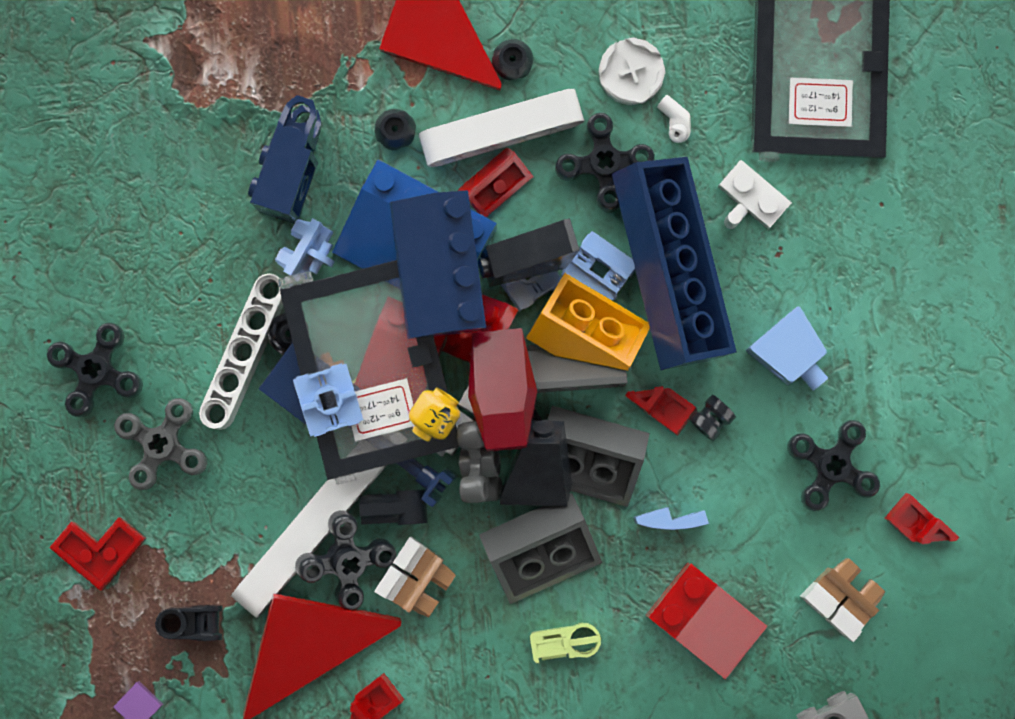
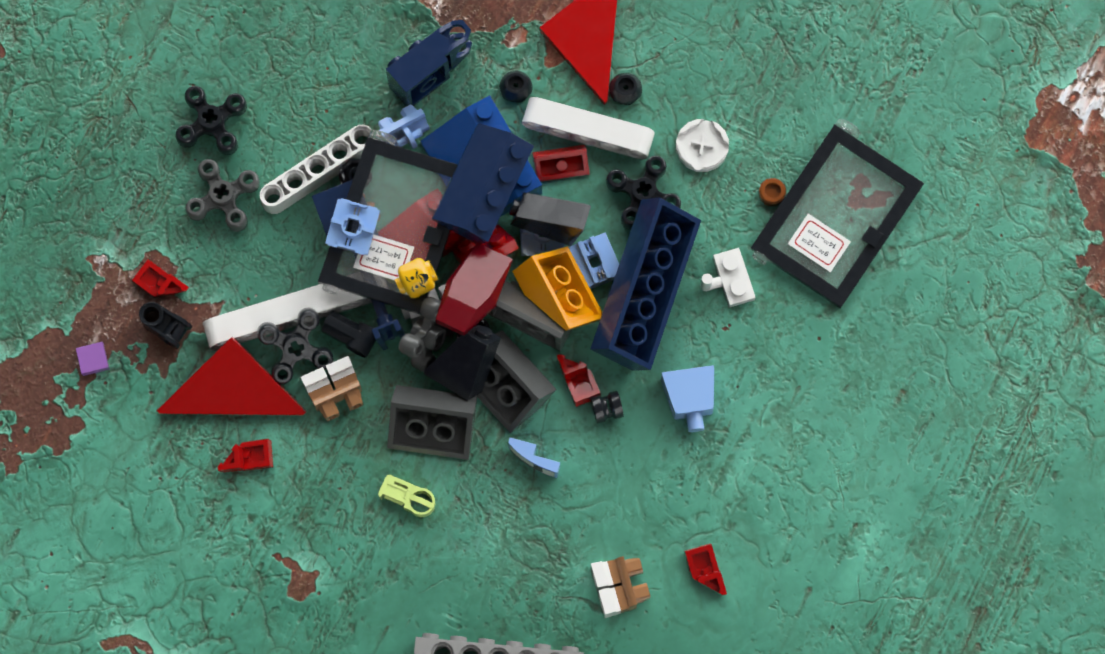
camera: 30 degrees right, 10 degrees down
red tile [49,517,147,591] -> none
slope [646,562,767,680] -> none
white arm [657,95,691,143] -> none
black gear [787,420,880,511] -> none
none -> red slope [131,259,189,297]
none -> dark orange tile [759,178,786,206]

